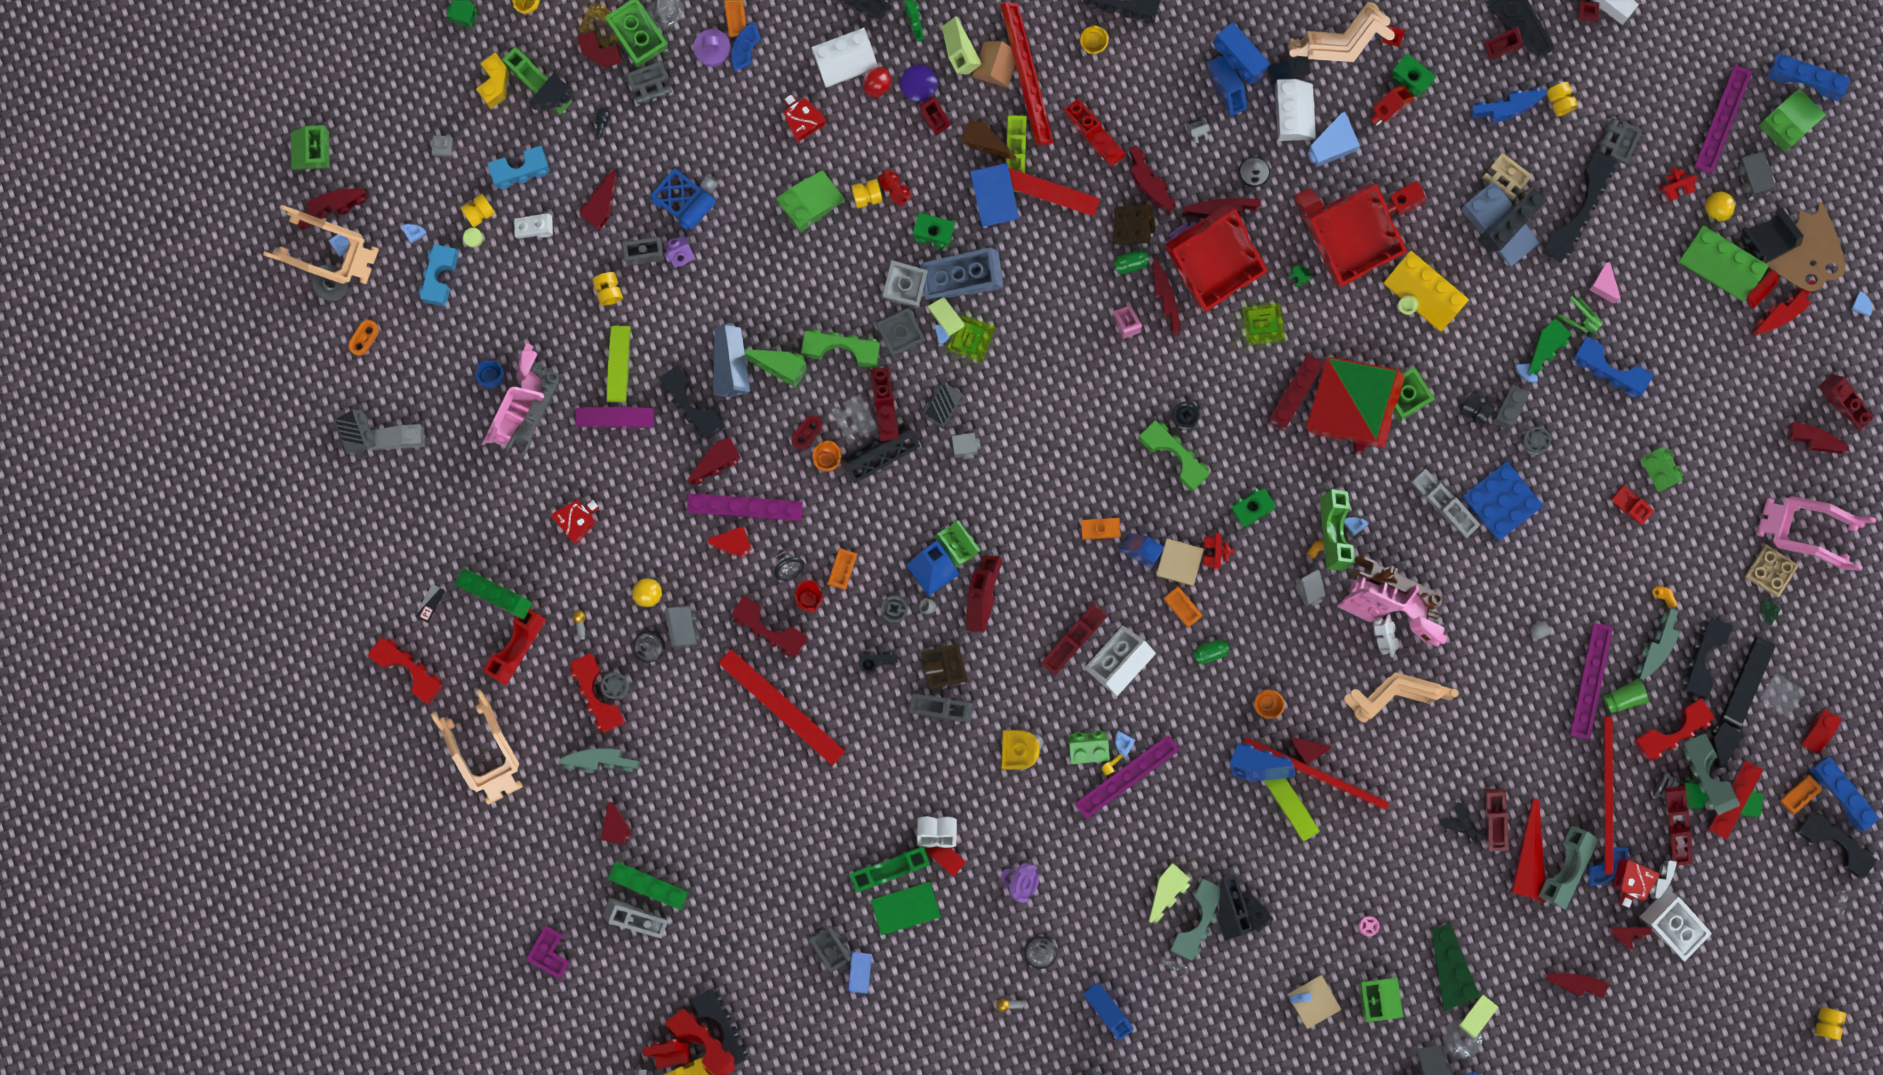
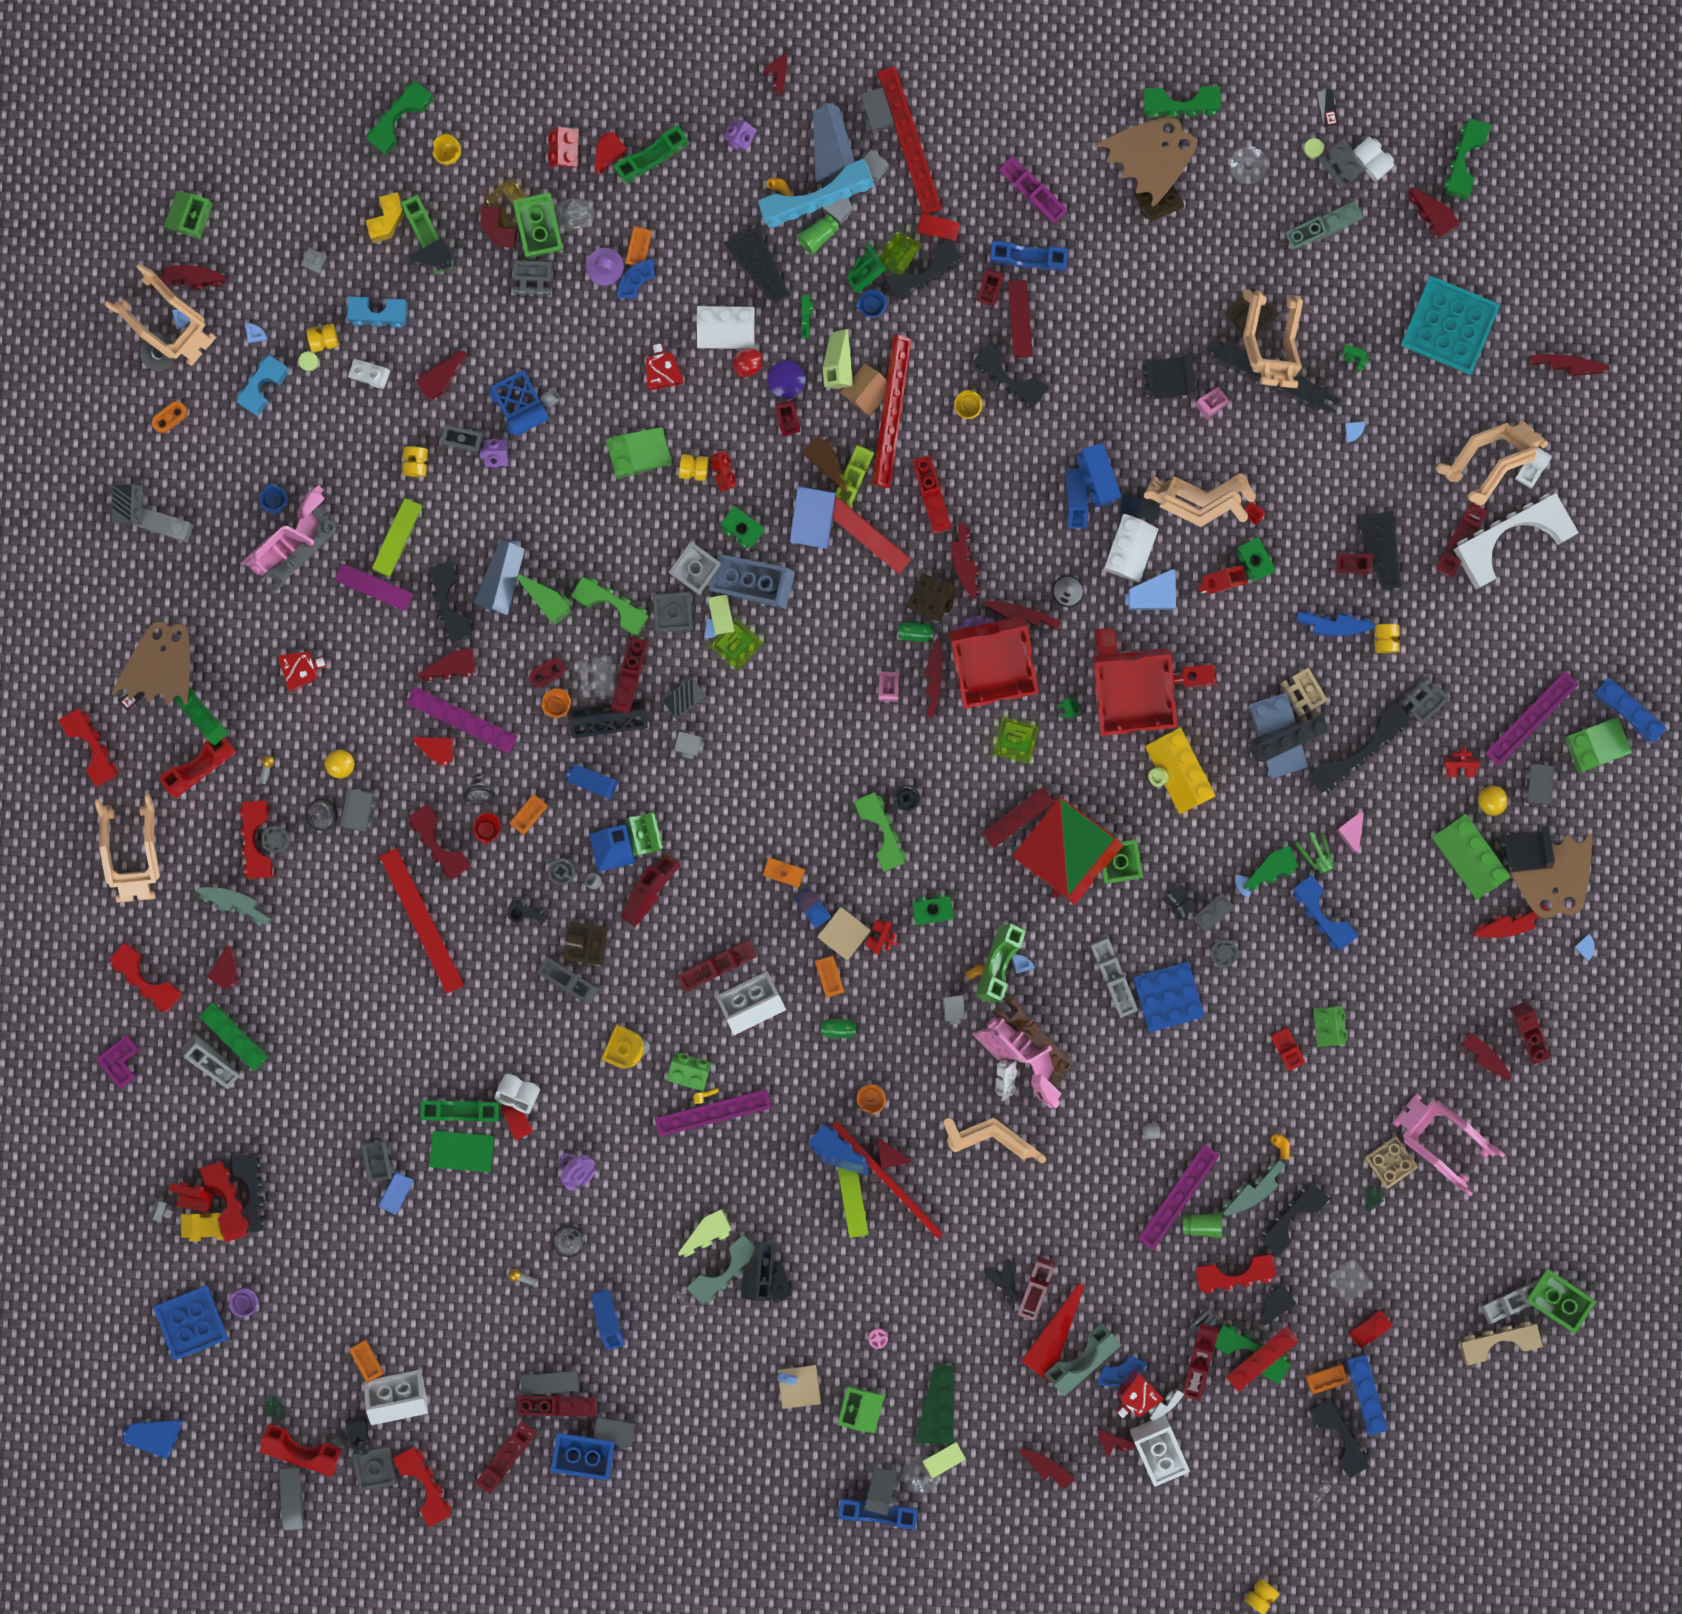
camera: 20 degrees right, 5 degrees up
black bar [595,108,611,140] -> none
light blue tile [1115,731,1135,758] -> none
light grey tile [1186,120,1210,143] -> none
red tile [1603,717,1613,875] -> none
sand green arch [1684,733,1740,815] -> none
black beam [1720,636,1776,730] -> none
red tile [1747,270,1779,309] -> none
none -> red arch [109,943,184,1012]
none -> medium nougat piece [112,622,190,705]
none -> blue slope [566,764,618,800]

